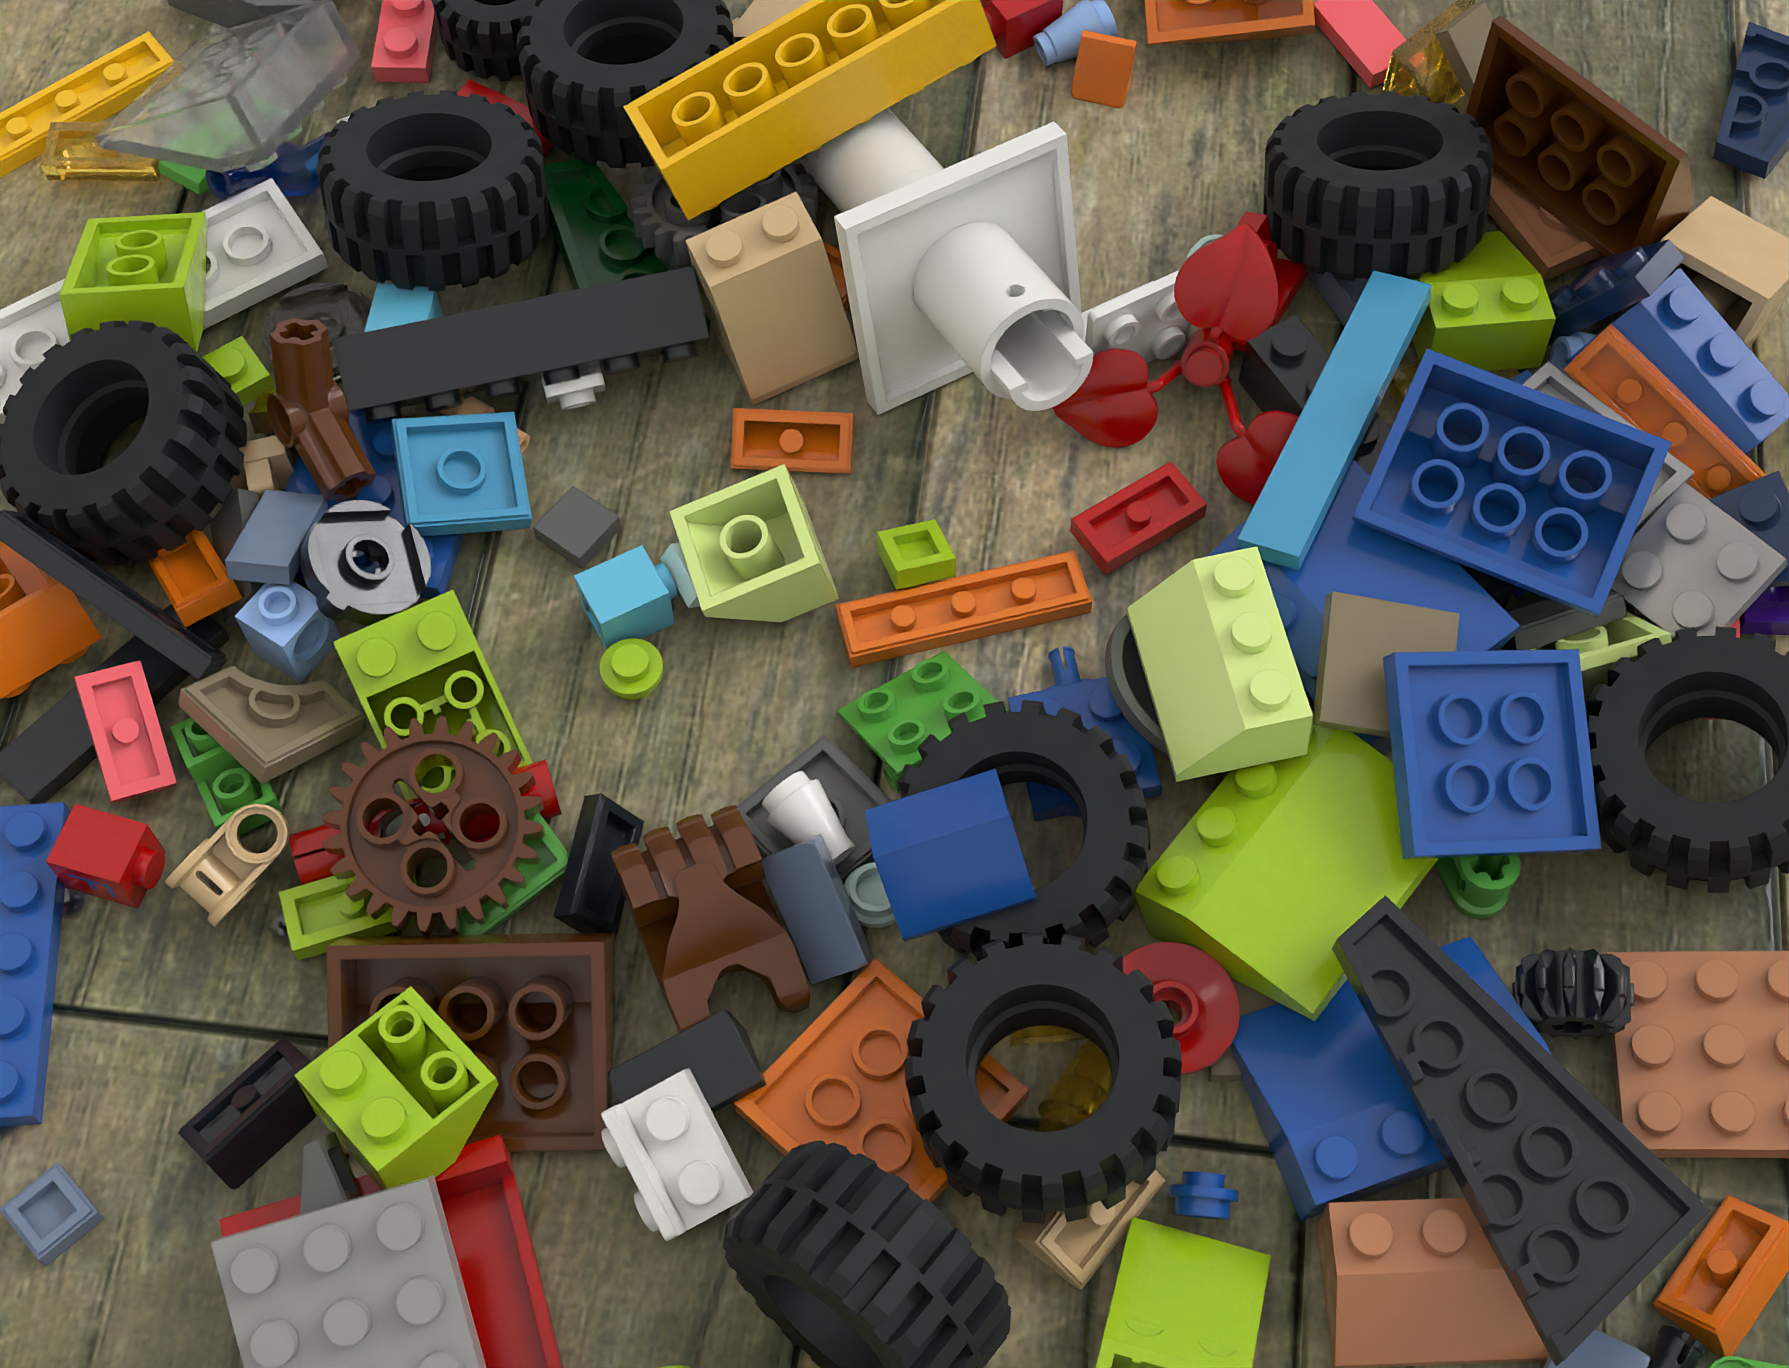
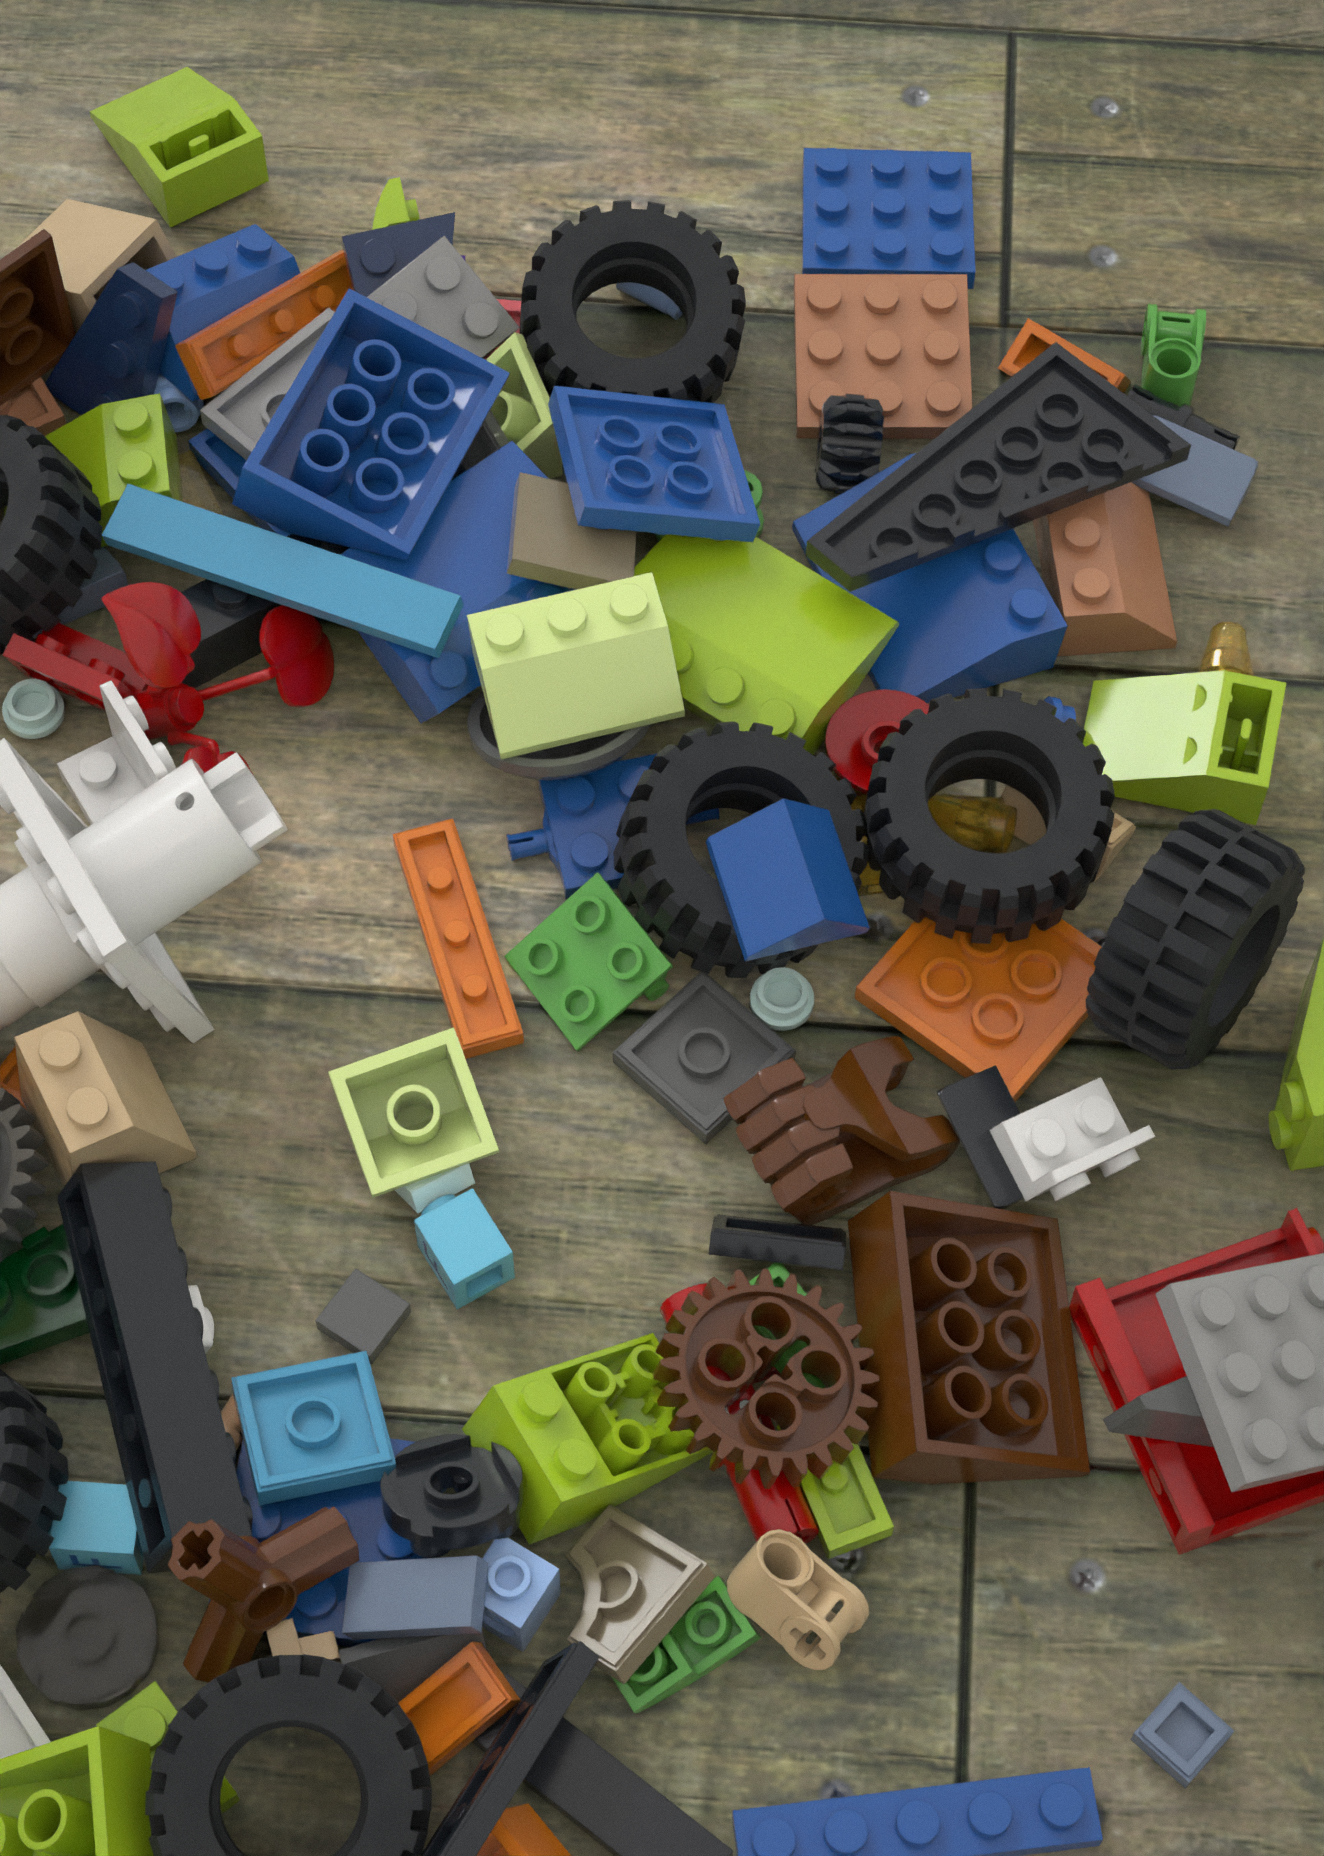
camera: 95 degrees left, 0 degrees up
red brick [46,804,166,909] -> none
coral plate [75,660,177,804] -> none
black slope [177,1037,317,1189] -> none
lime slope [294,986,499,1190] -> none
lime plate [600,638,664,700] -> none
orange slope [731,408,855,474] -> none
sand blue slope [761,834,874,984] -> none
white cone [762,771,856,867] -> none
lime plate [877,519,956,590] -> none
red plate [1070,461,1207,575] -> none

